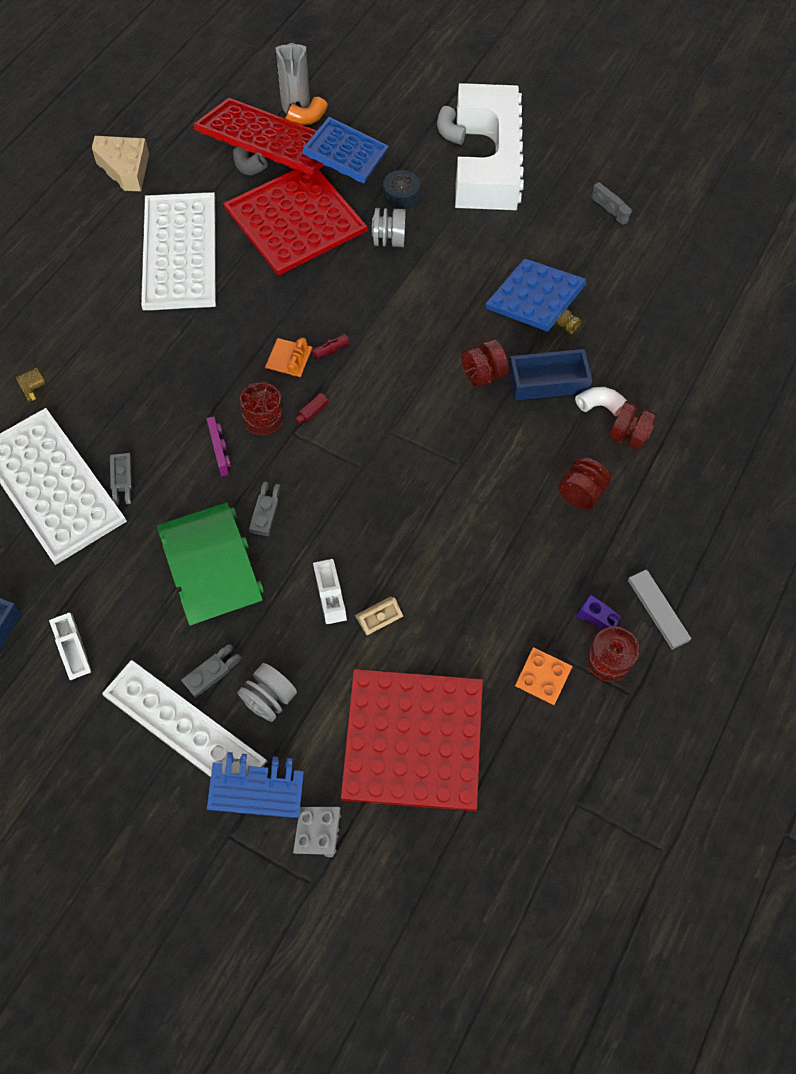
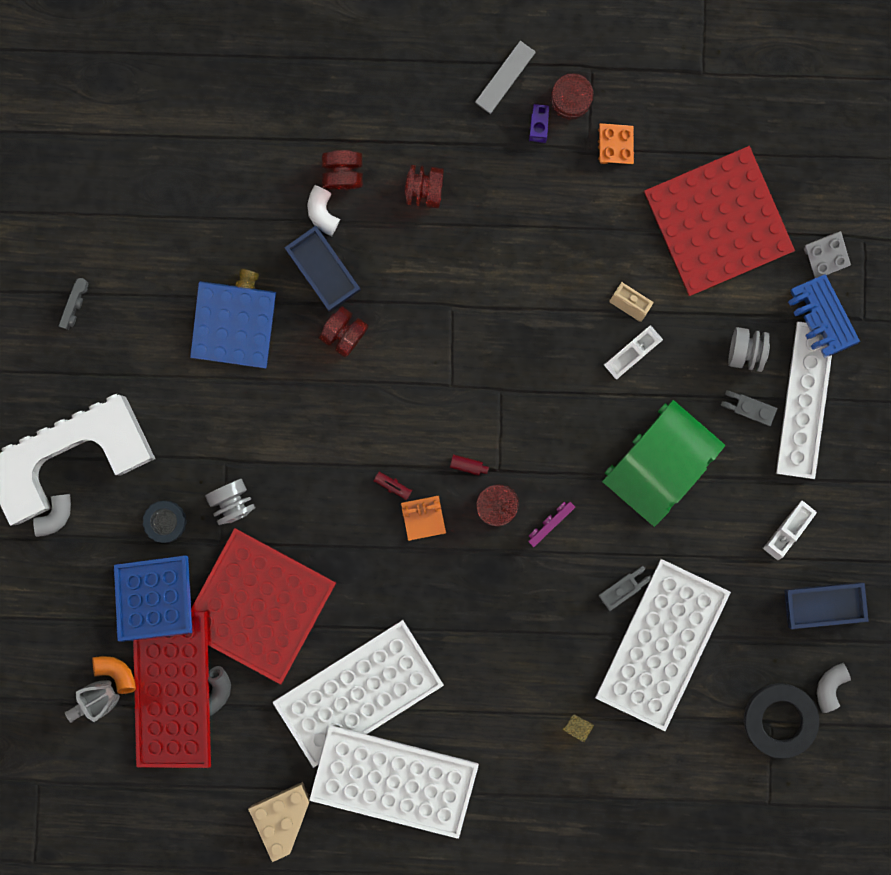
camera: 115 degrees left, 25 degrees up
dark grey hinge [249,482,281,536] -> none
none -> white plate [309,725,479,839]

